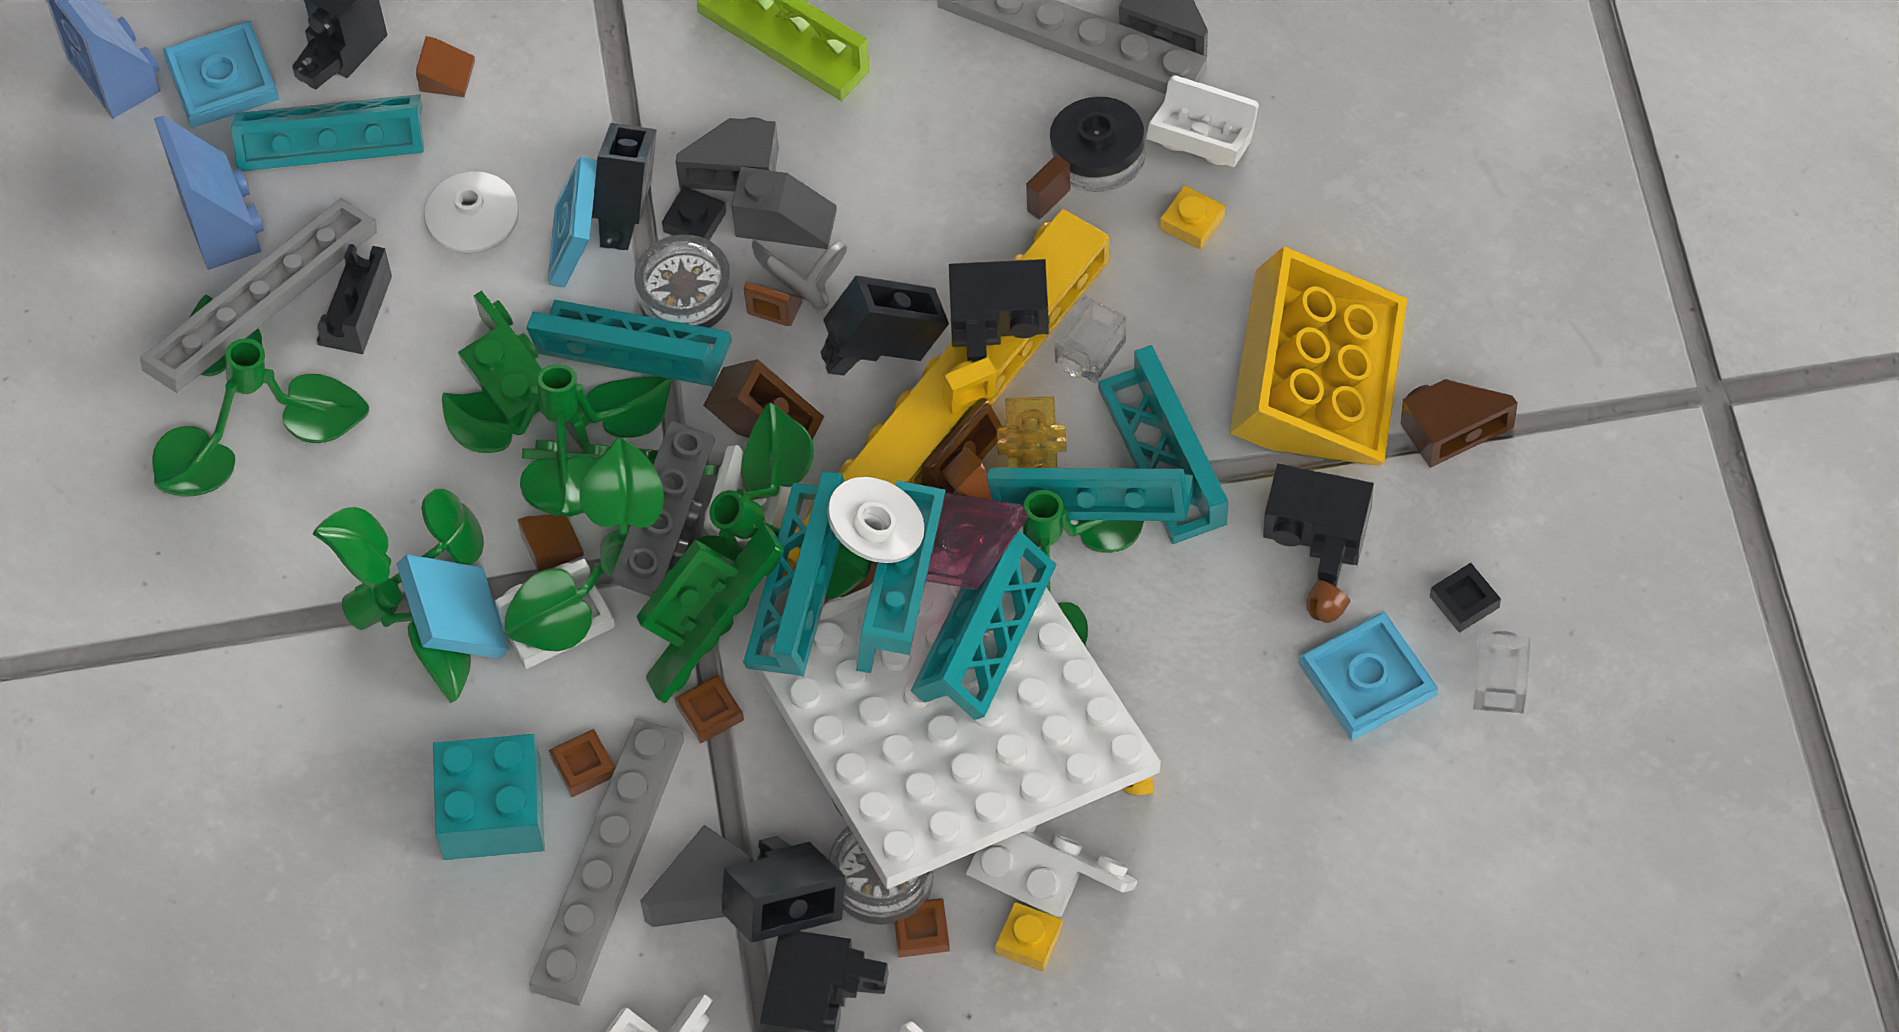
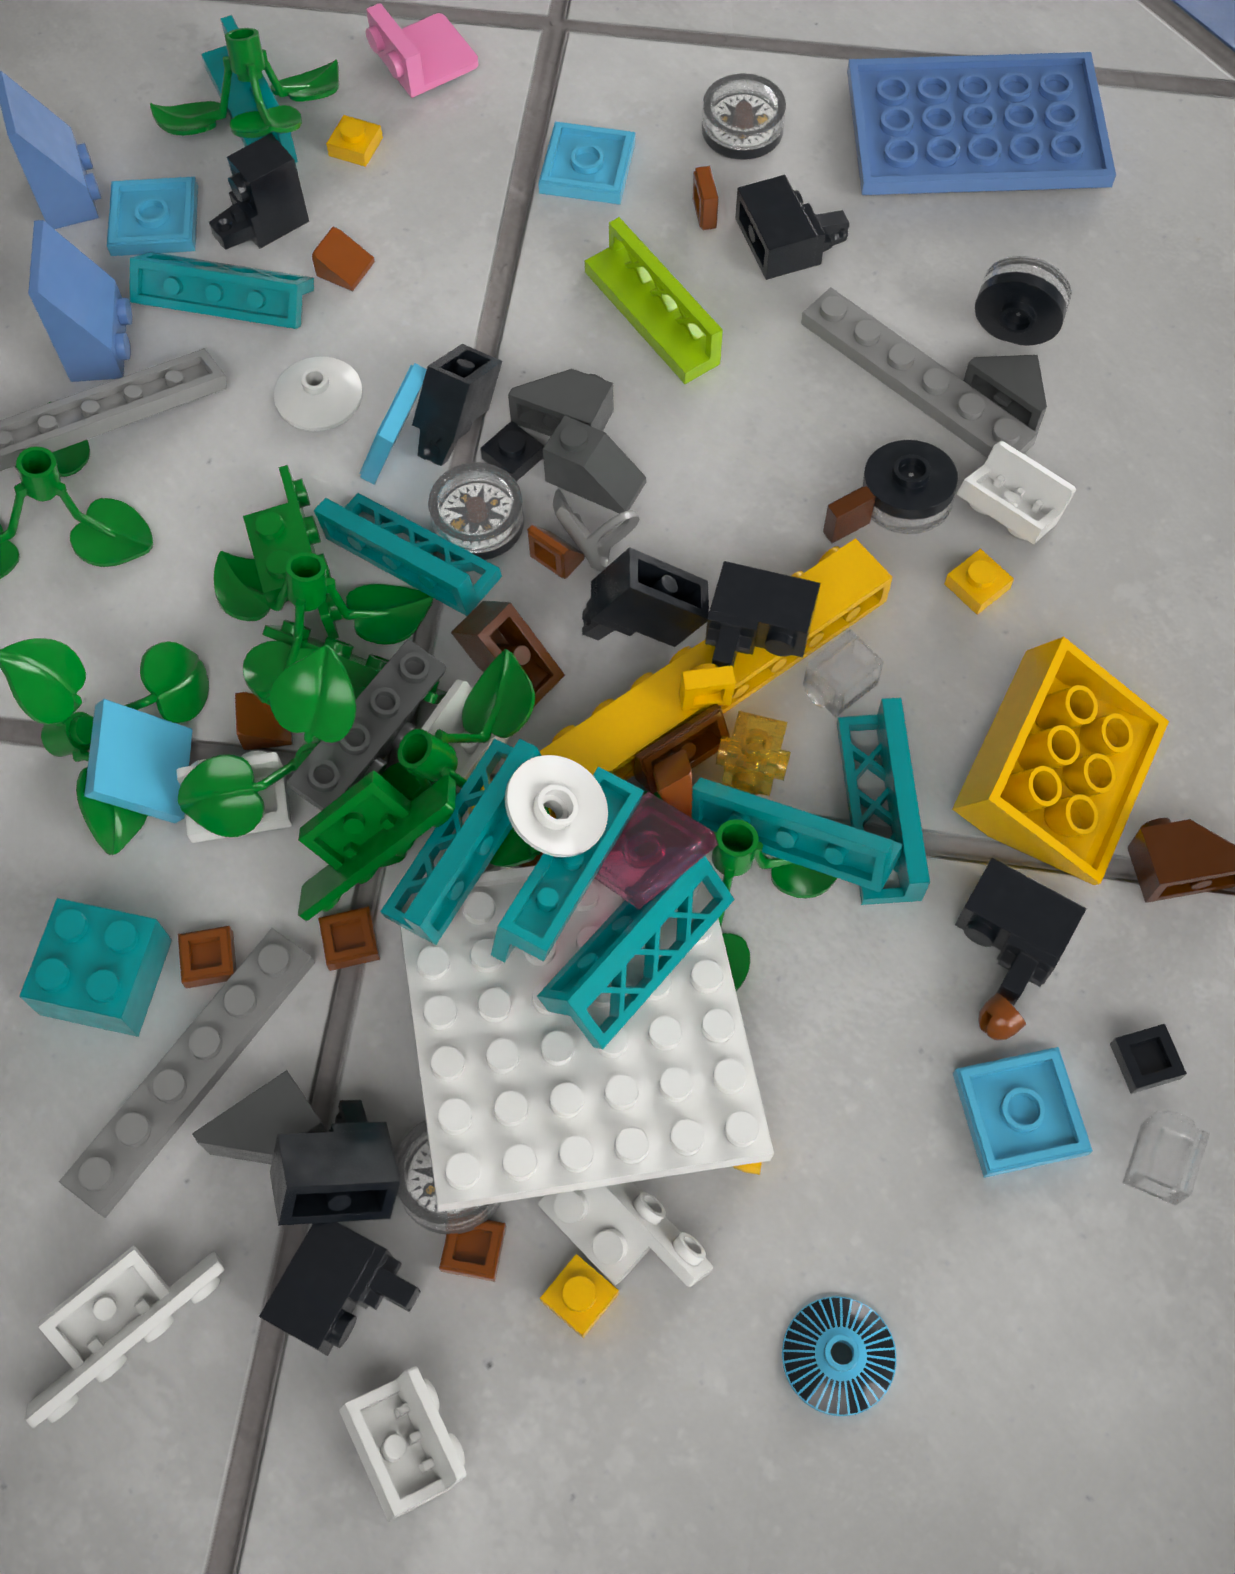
camera: 15 degrees right, 5 degrees up
black hinge [317,244,392,354] -> none
none -> dish [782,1296,896,1416]

